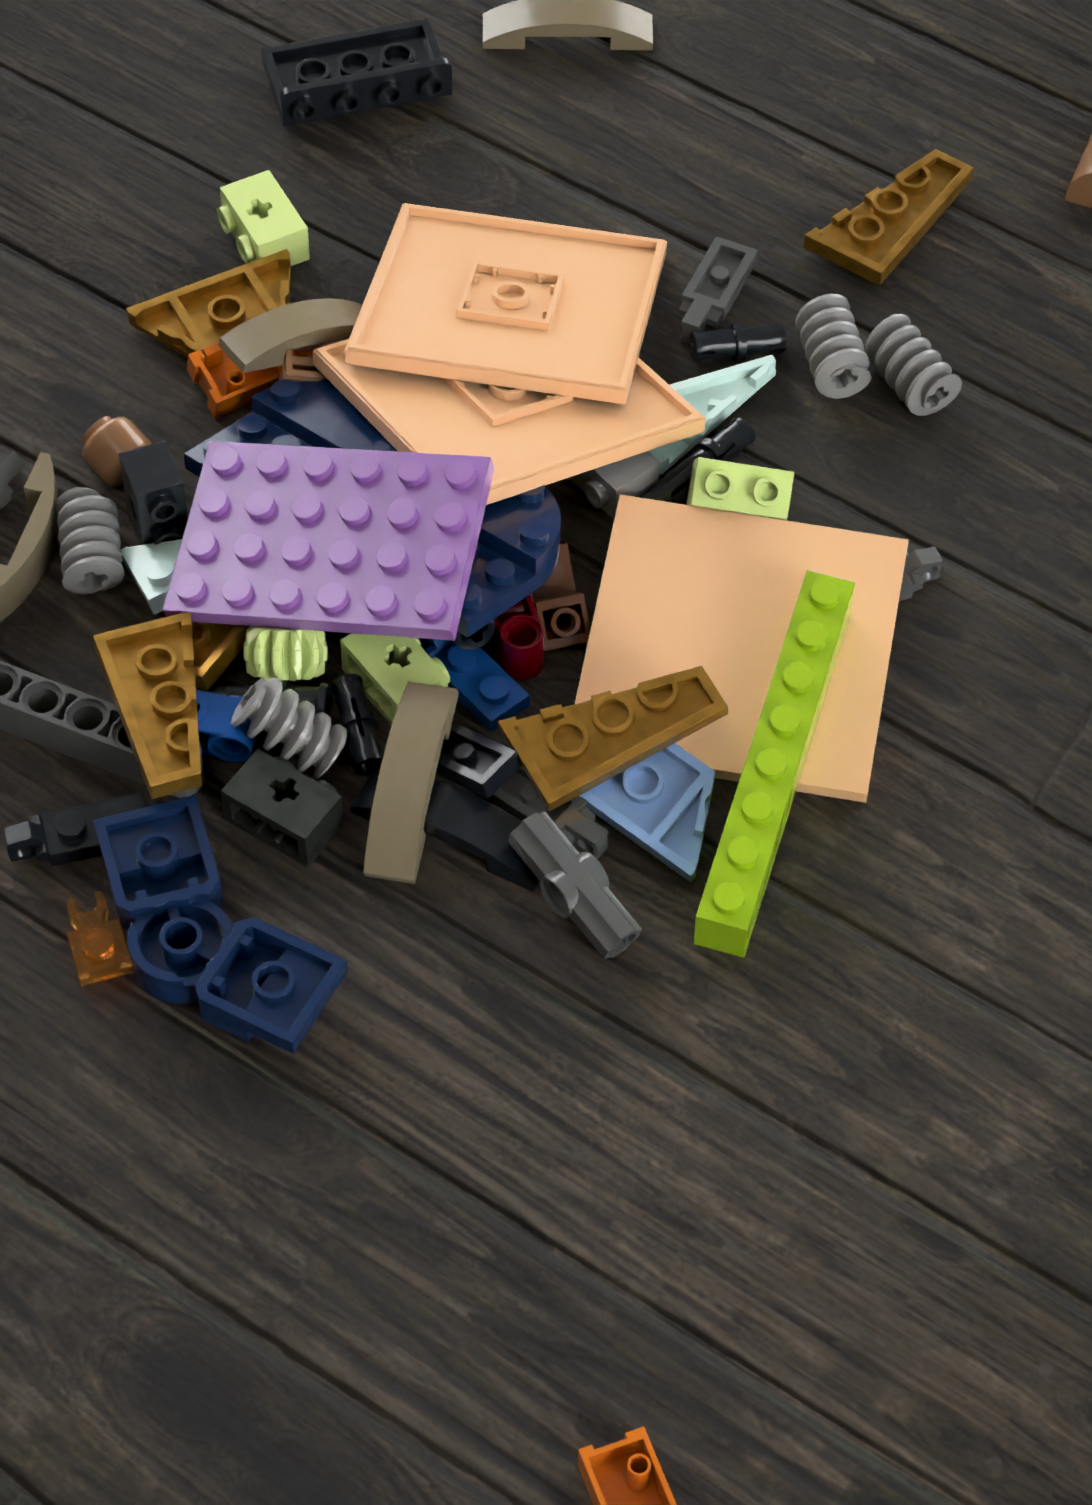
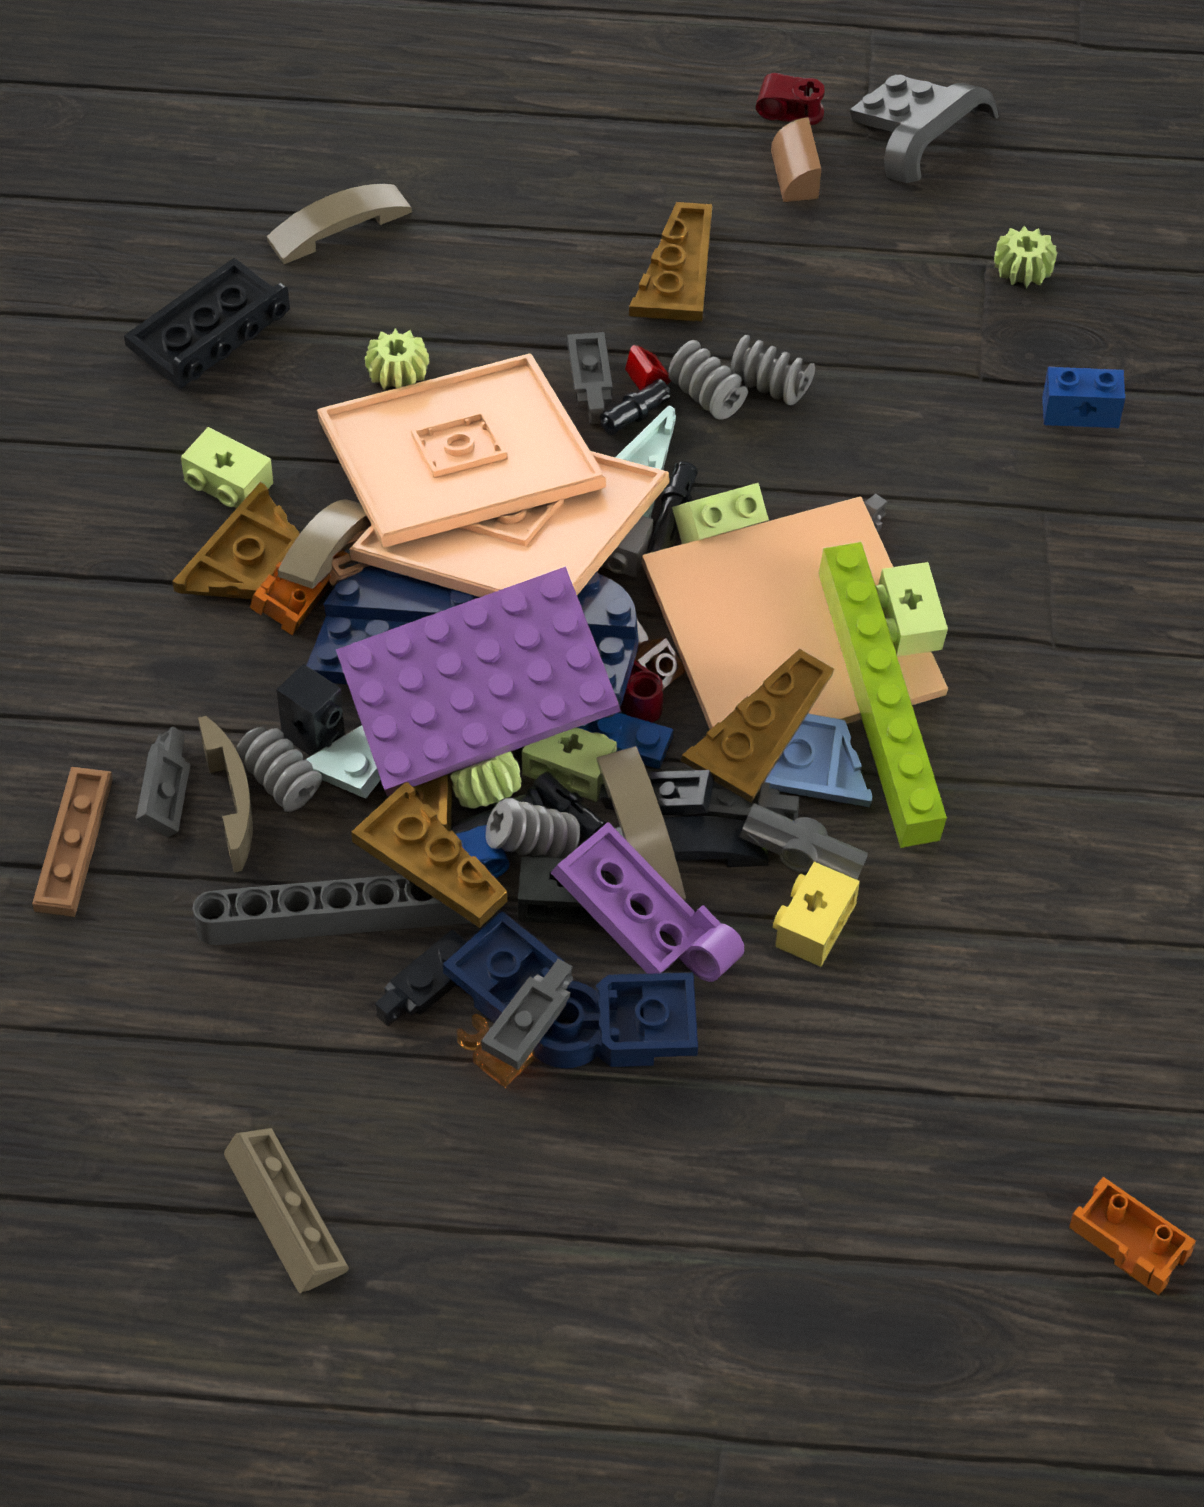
camera: 30 degrees left, 0 degrees up
medium nougat head [82,416,152,487] -> none
none -> yellowish green gear [365,328,429,390]
none -> dark grey hinge [481,958,573,1070]
none -> medium lavender hinge [551,822,744,982]
none -> red slope [625,345,671,390]
none -> light yellow brick [773,862,860,967]
none -> yellowish green brick [875,562,948,656]

